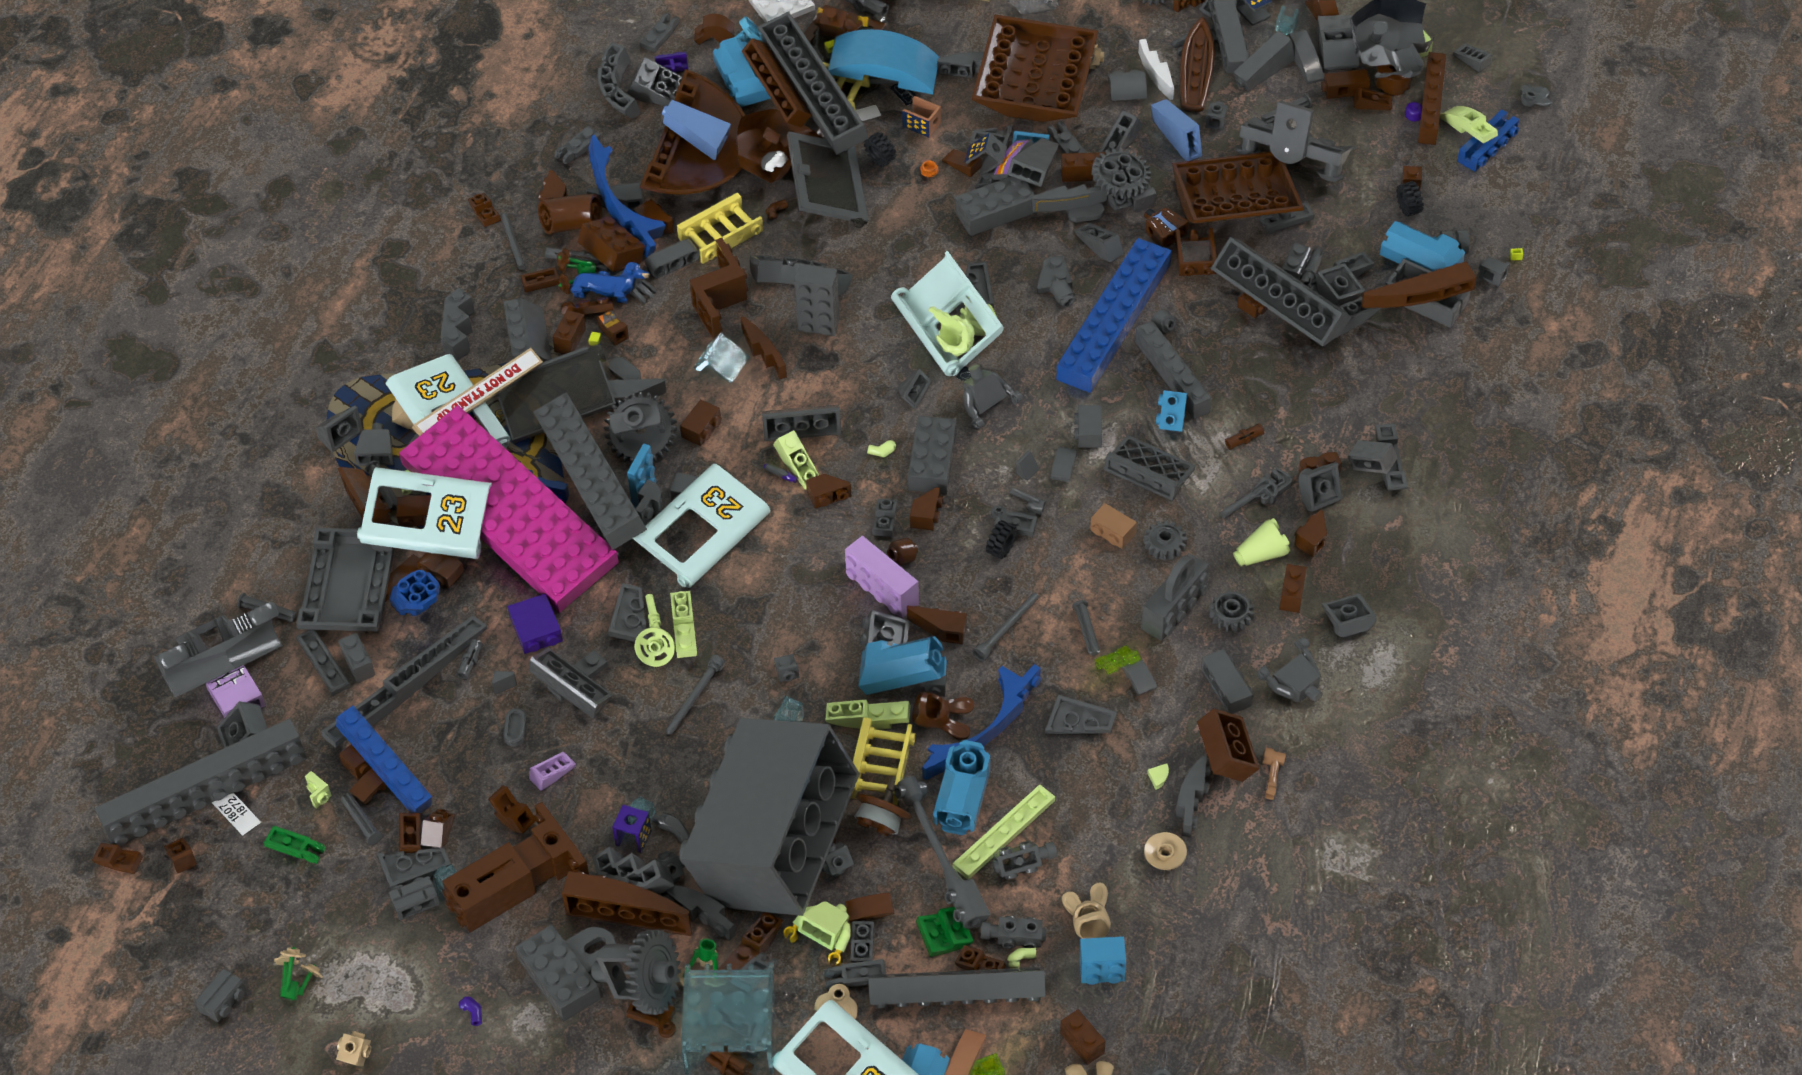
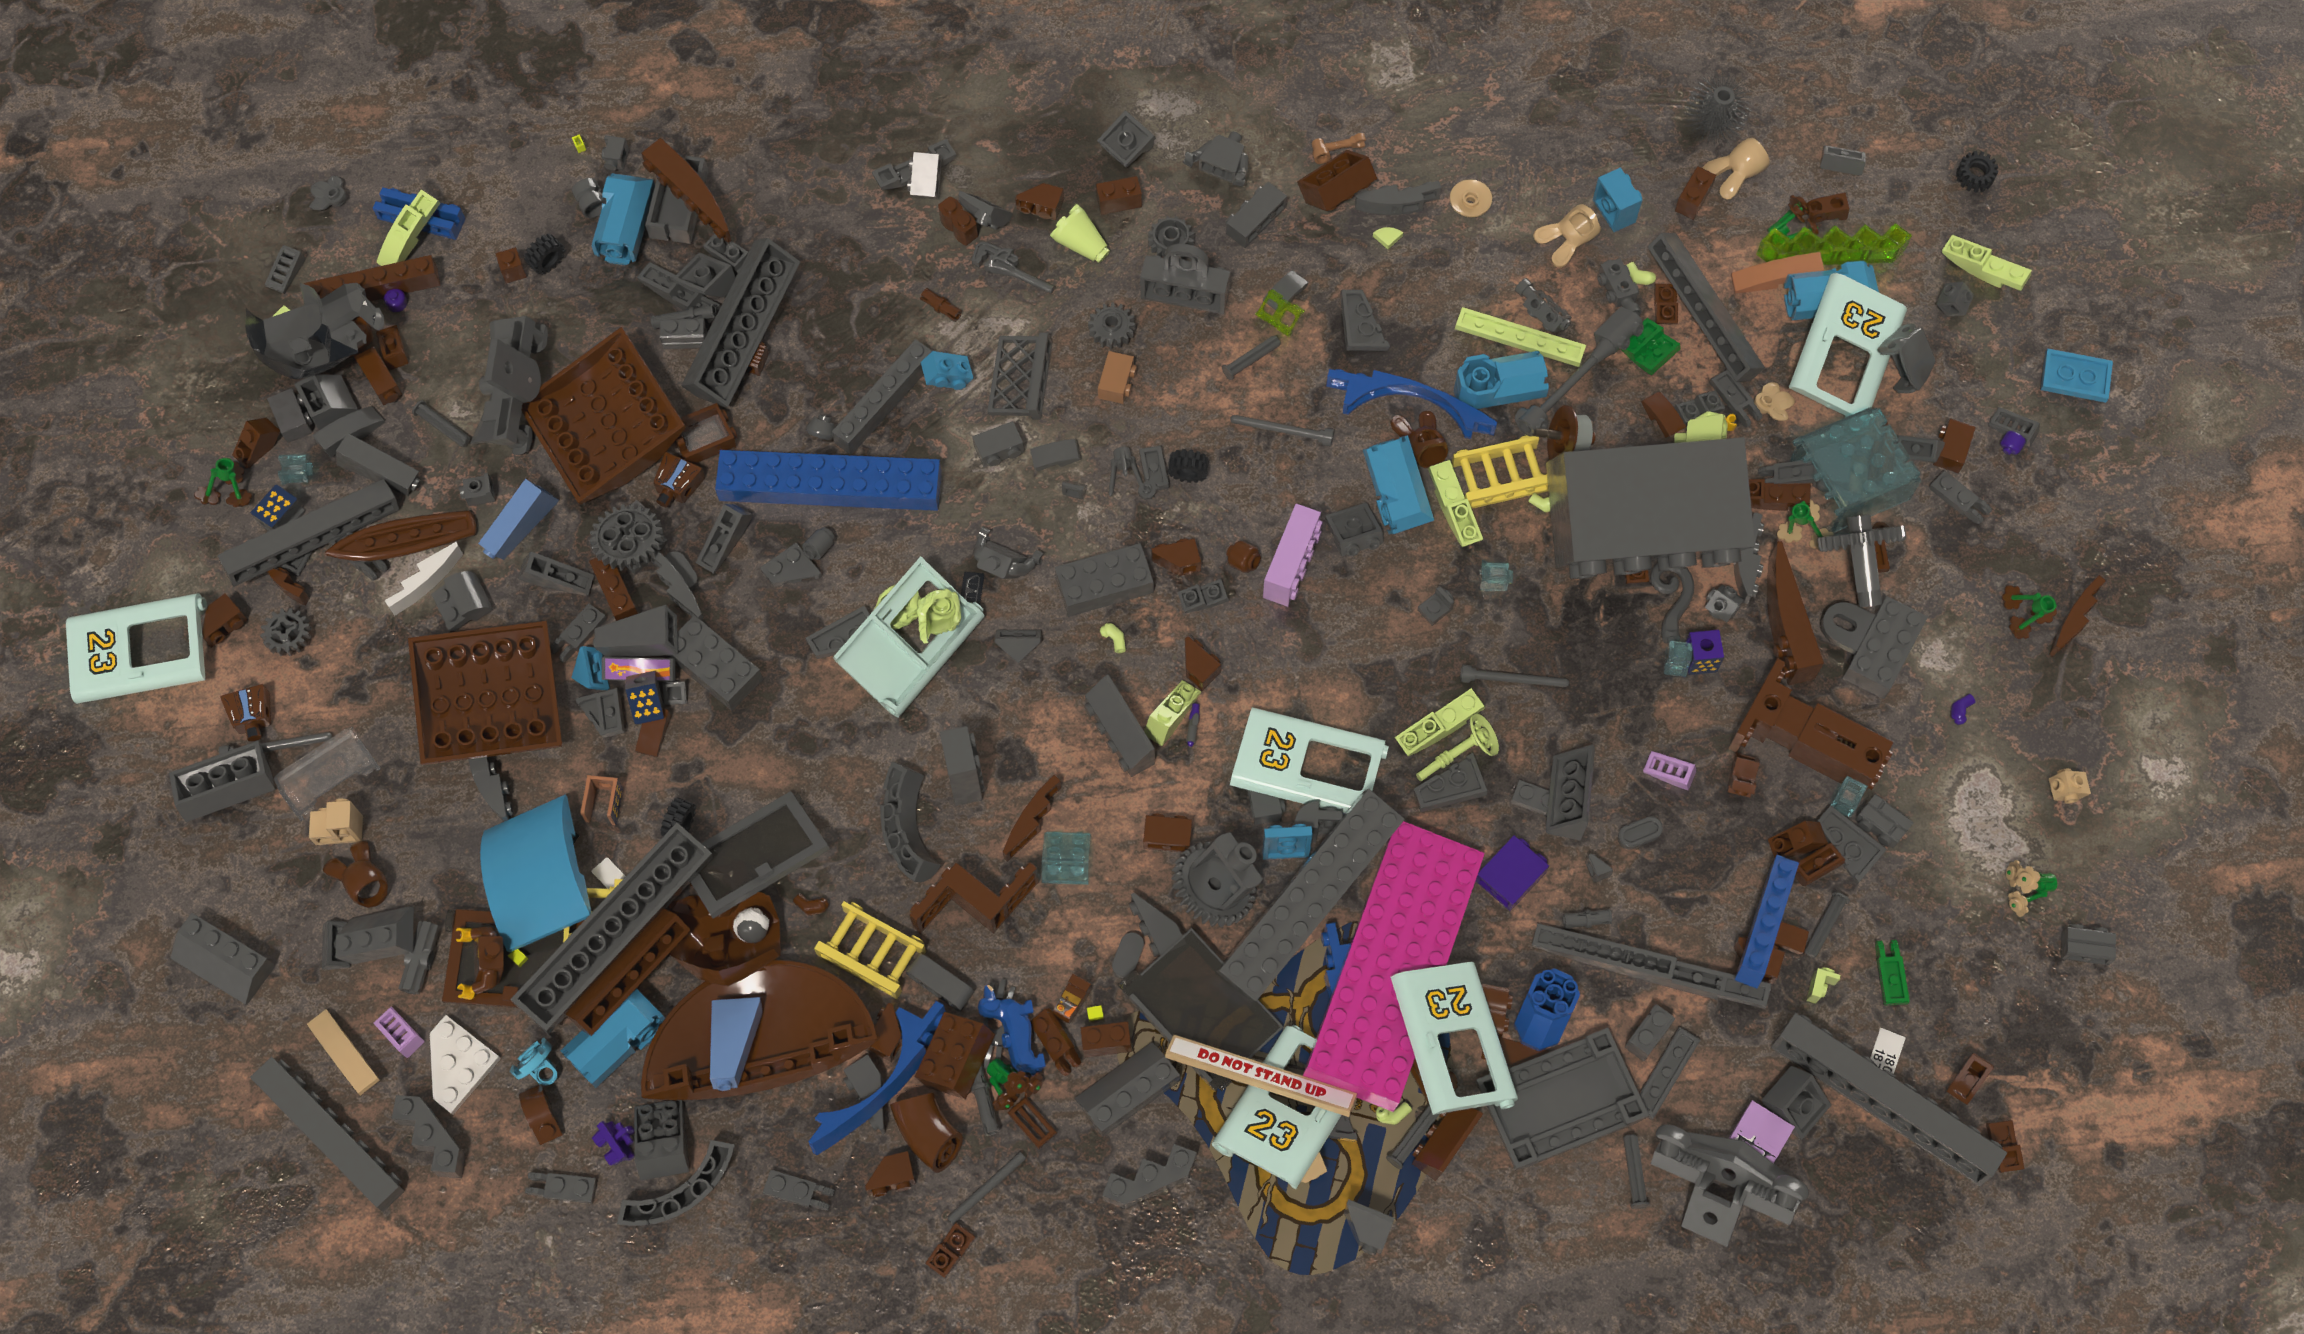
camera: 115 degrees left, 15 degrees up
dark grey torso [354,423,394,466] -> none
dark grey brick [592,847,674,895] -> none
reddish brown slope [907,605,967,645] -> none
orange plate [920,160,938,177] -> none

